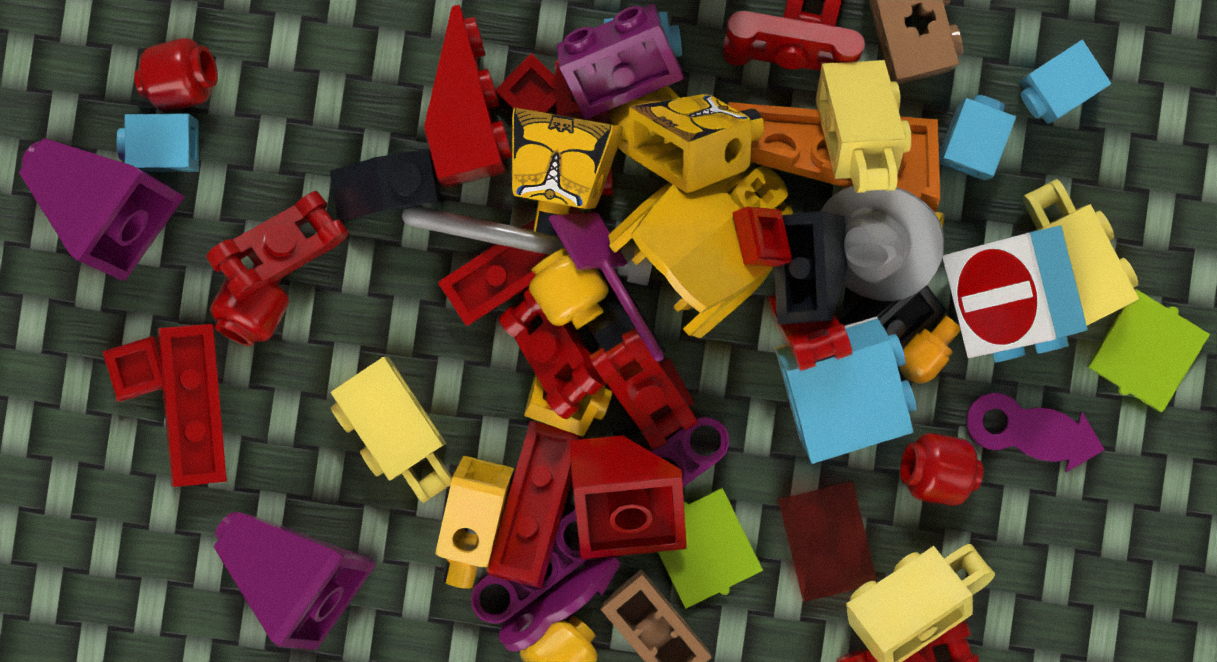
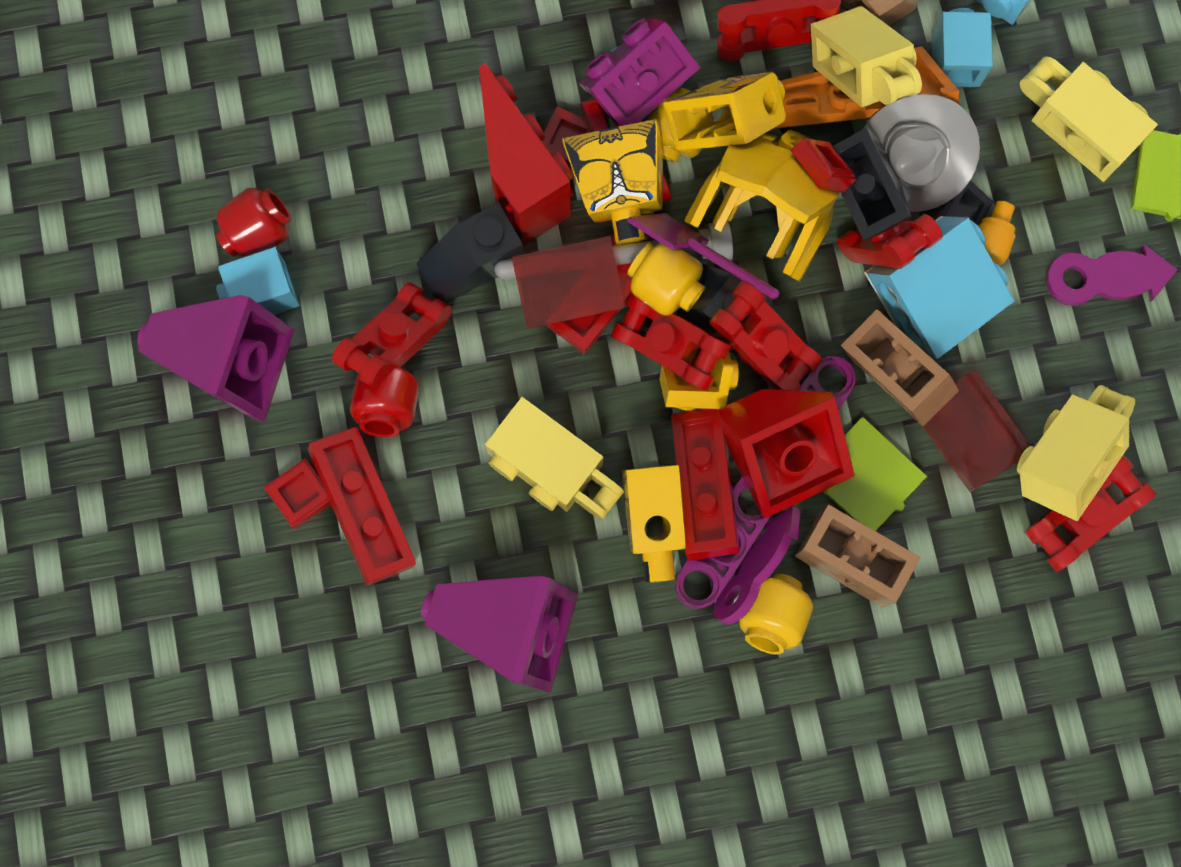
camera: 20 degrees left, 10 degrees down
red head [900,433,983,506] -> none
piece [943,225,1088,363] -> none
none -> clear red plate [511,236,625,329]
none -> medium nougat brick [841,309,959,426]

